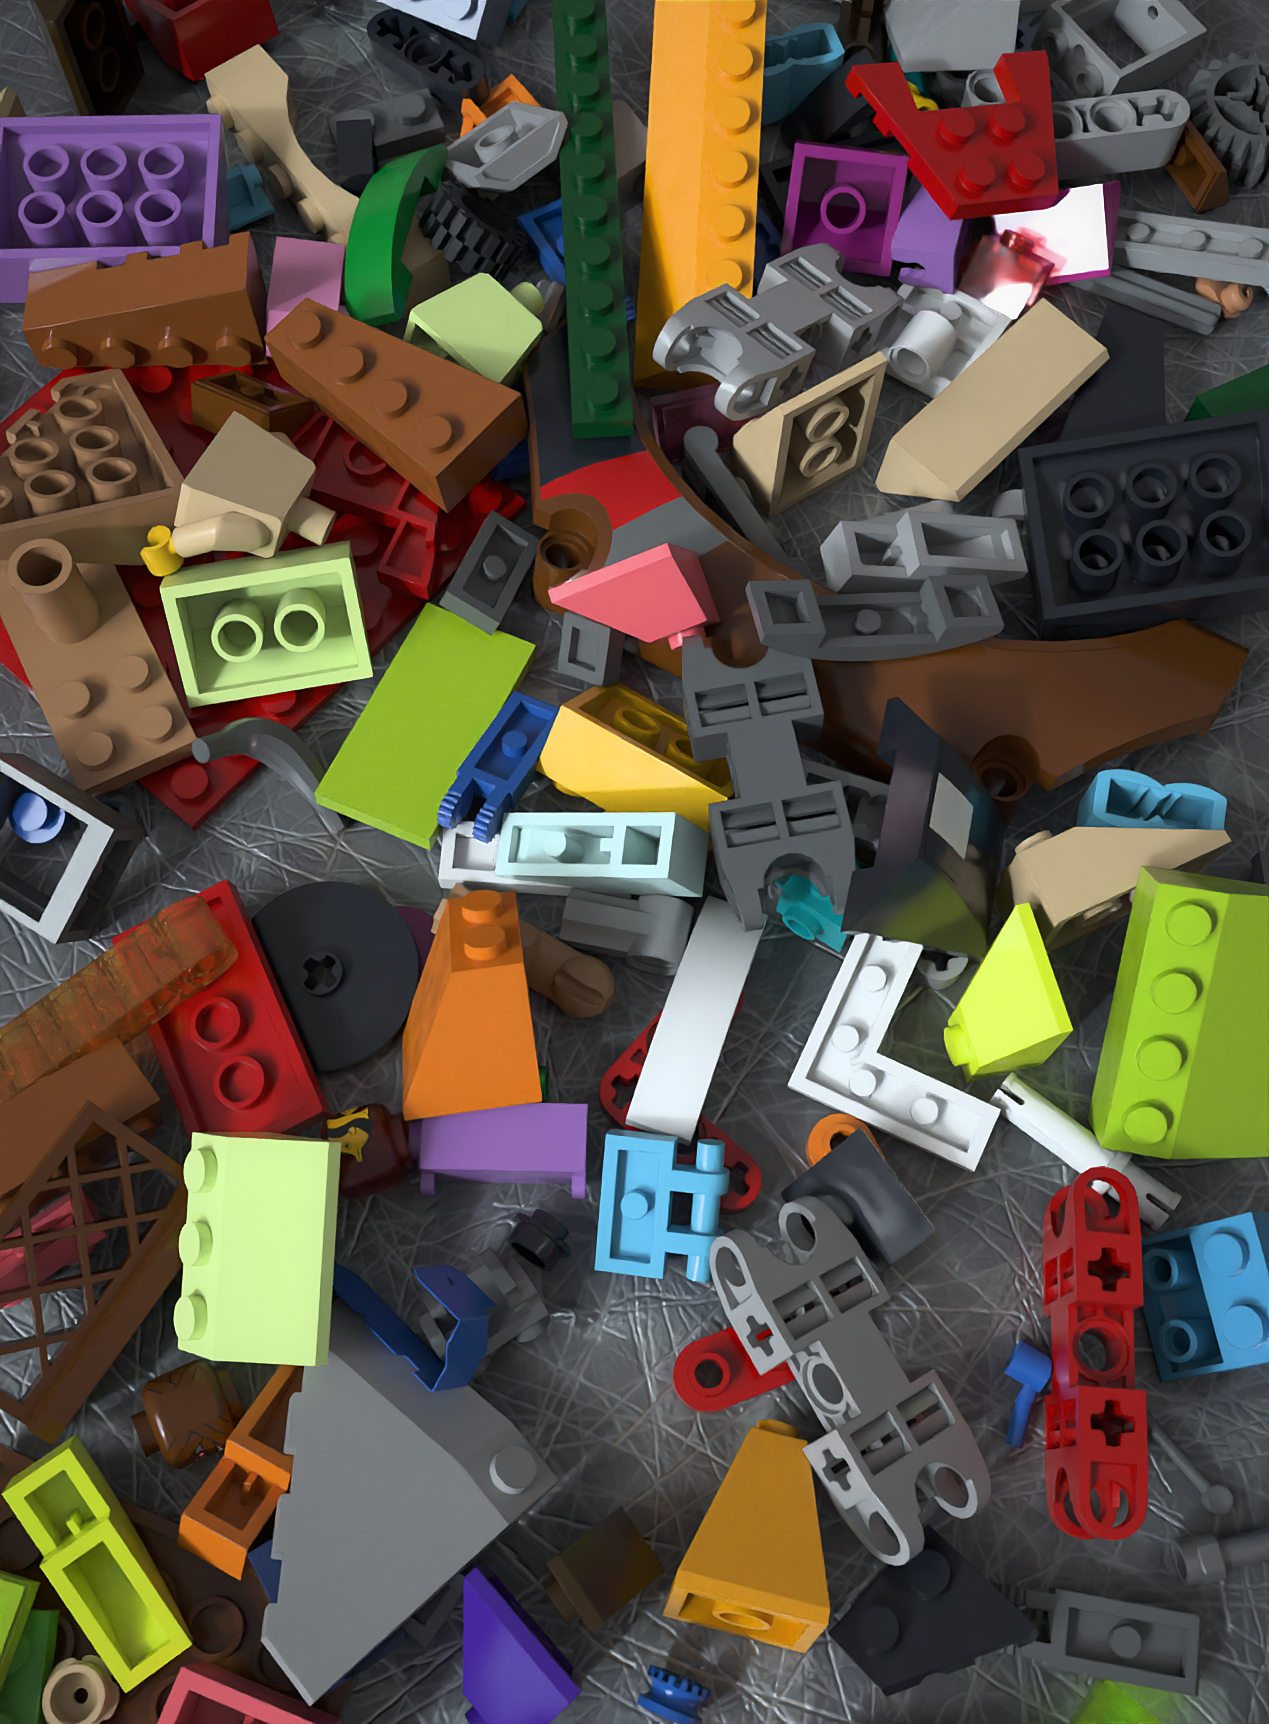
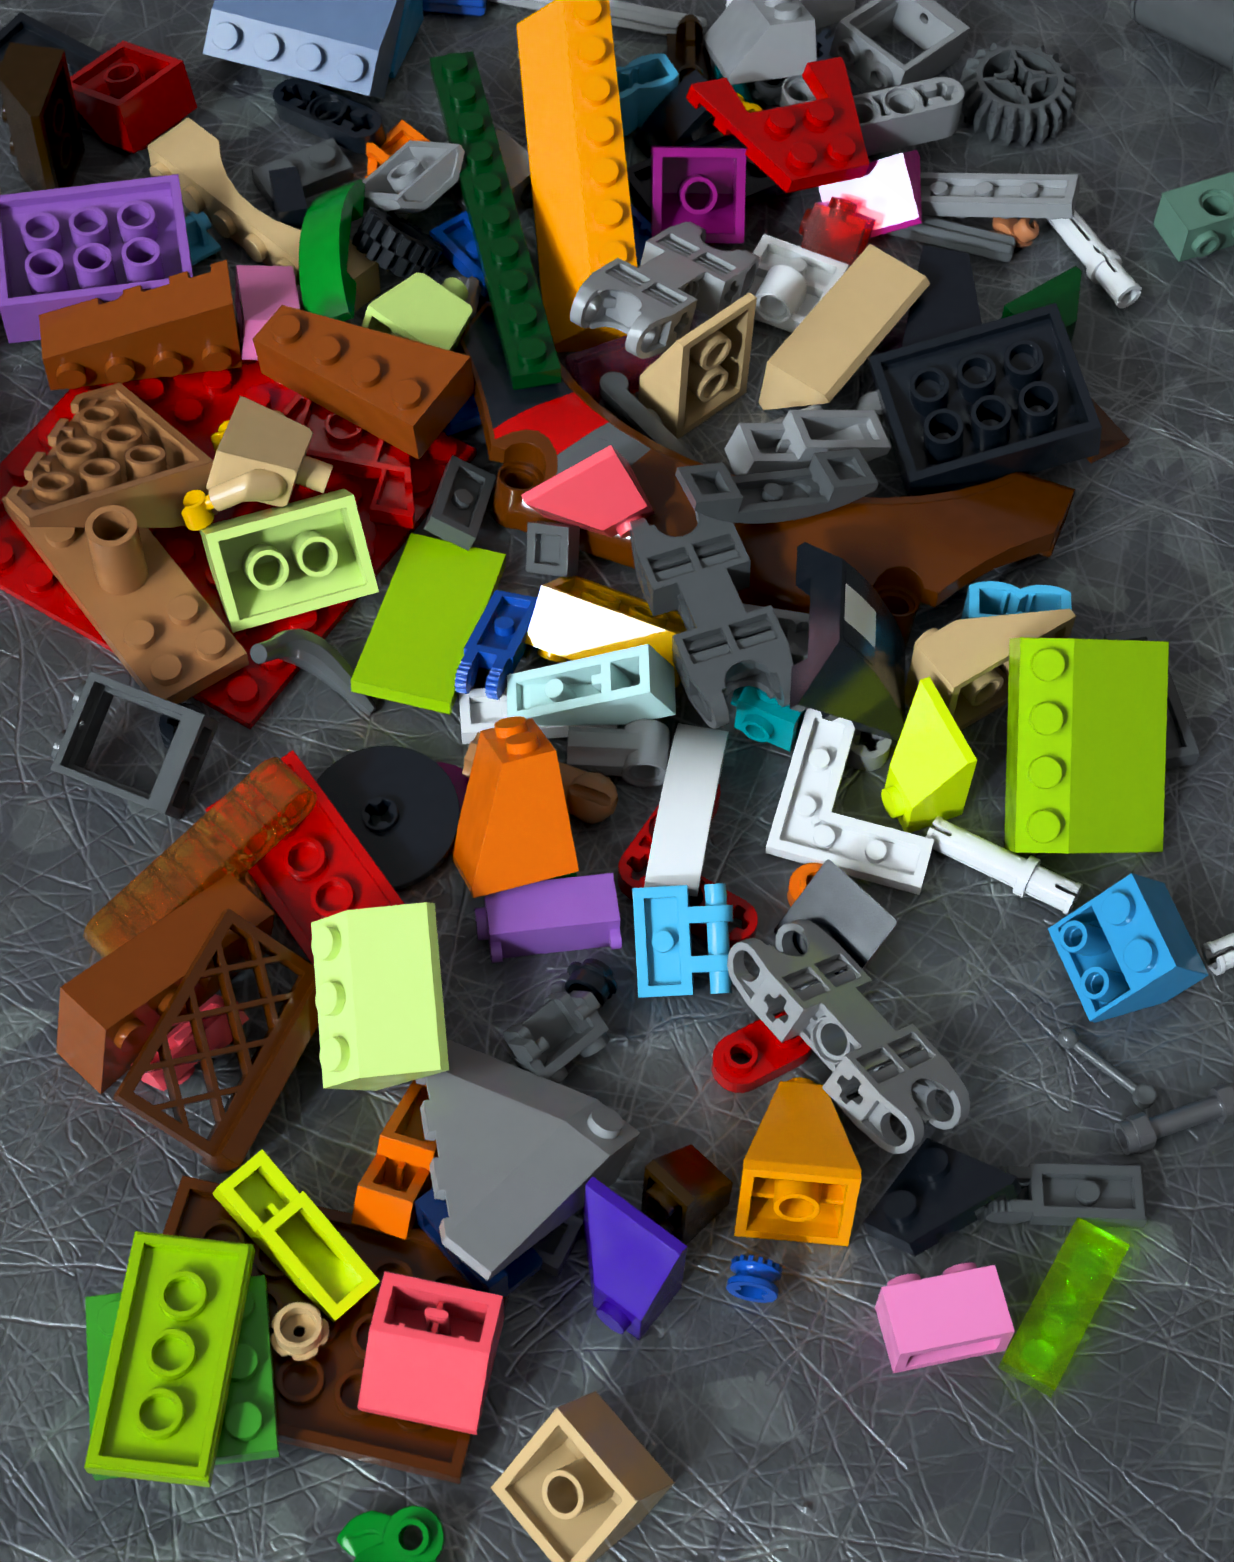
camera: 10 degrees left, 10 degrees down
blue plate [8,786,72,843] -> none
reddish brown head [131,1359,245,1469] -> none
reddish brown slope [191,370,315,439] -> none
clear red head [320,1102,417,1201] -> none
blue piece [332,1261,498,1392] -> none
medium lavender hinge [891,174,974,295] -> none
blue hand [1003,1341,1052,1449] -> none
red piece [1042,1166,1148,1541] -> none
reddish brown slope [1164,118,1229,213] -> none

